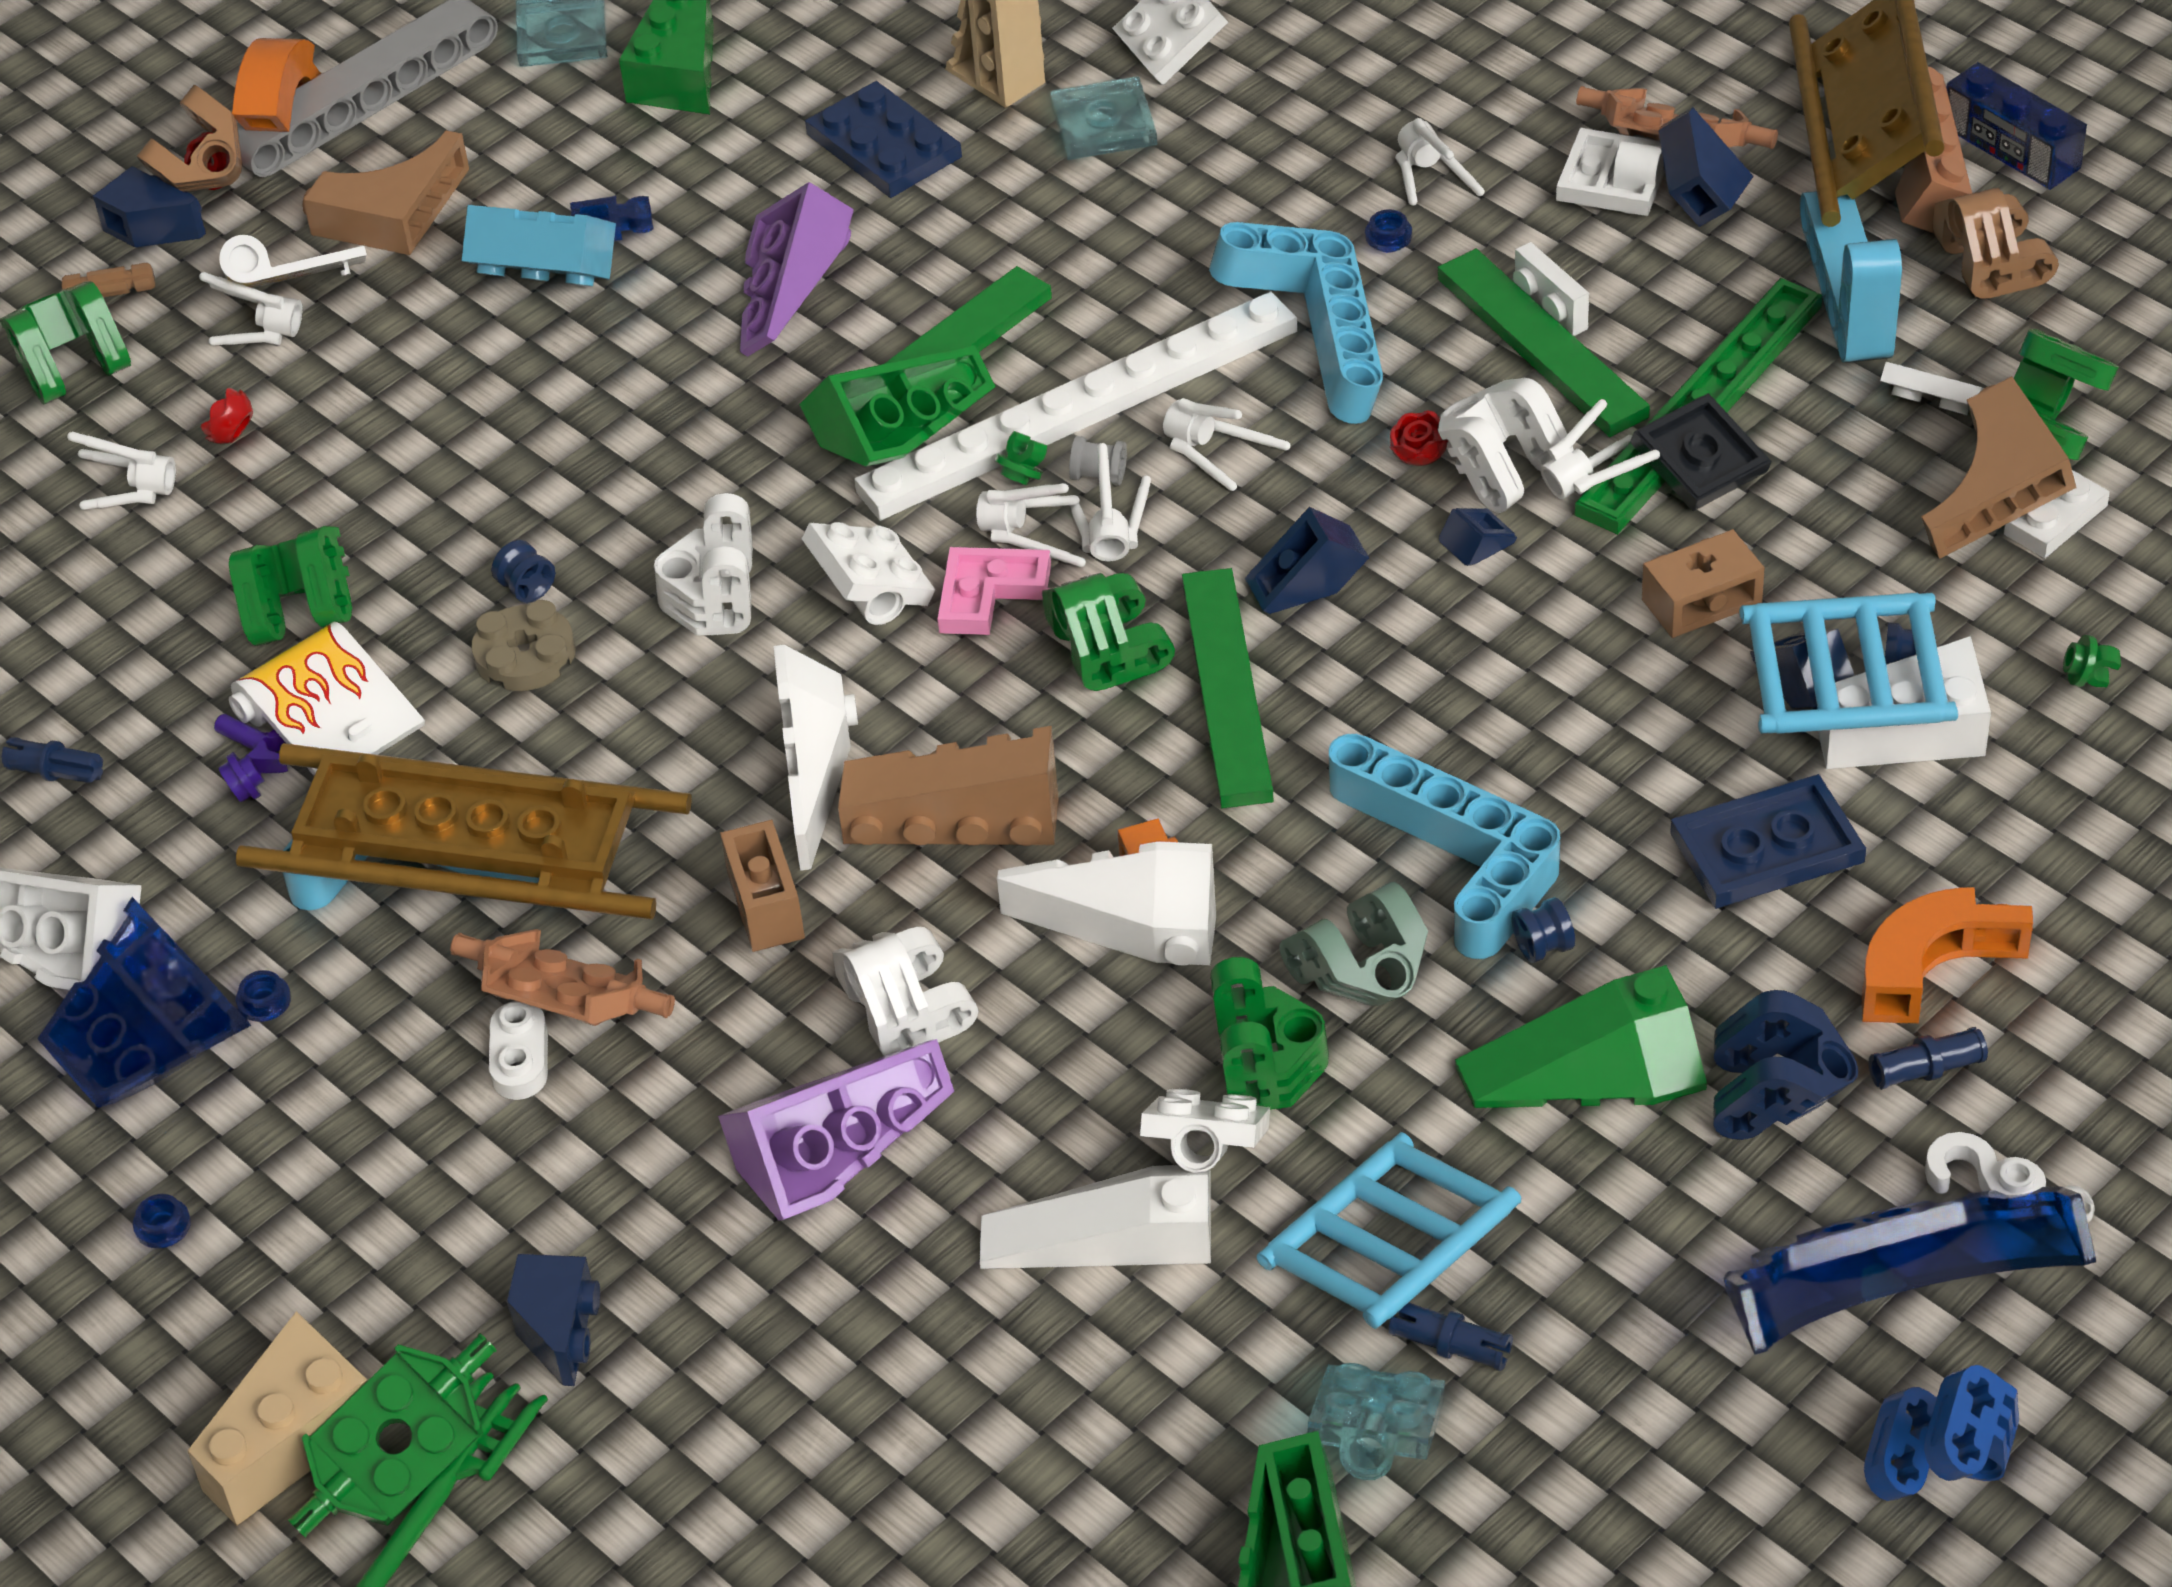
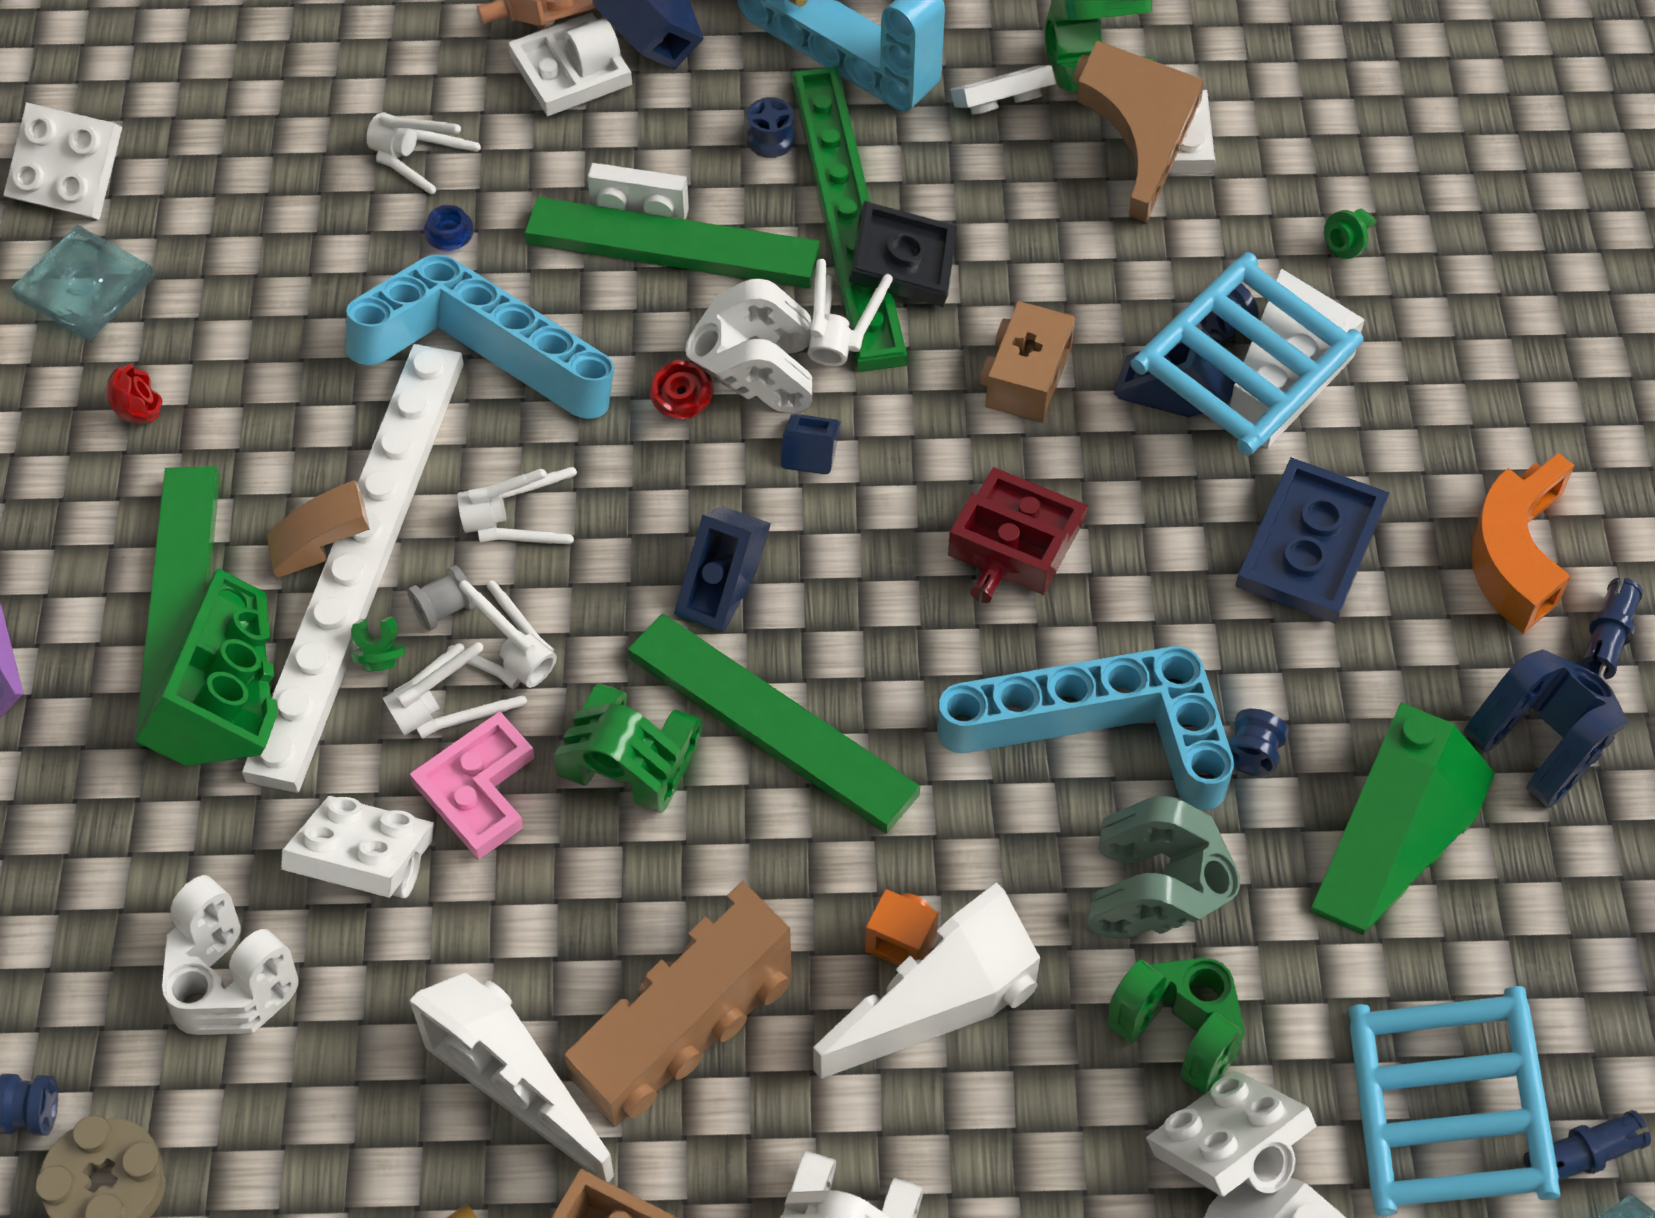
camera: 50 degrees left, 10 degrees up
none -> red plate [105,364,162,424]
none -> medium nougat slope [267,480,370,578]
none -> dark blue wheel [747,97,794,158]
none -> dark red plate [948,467,1088,603]

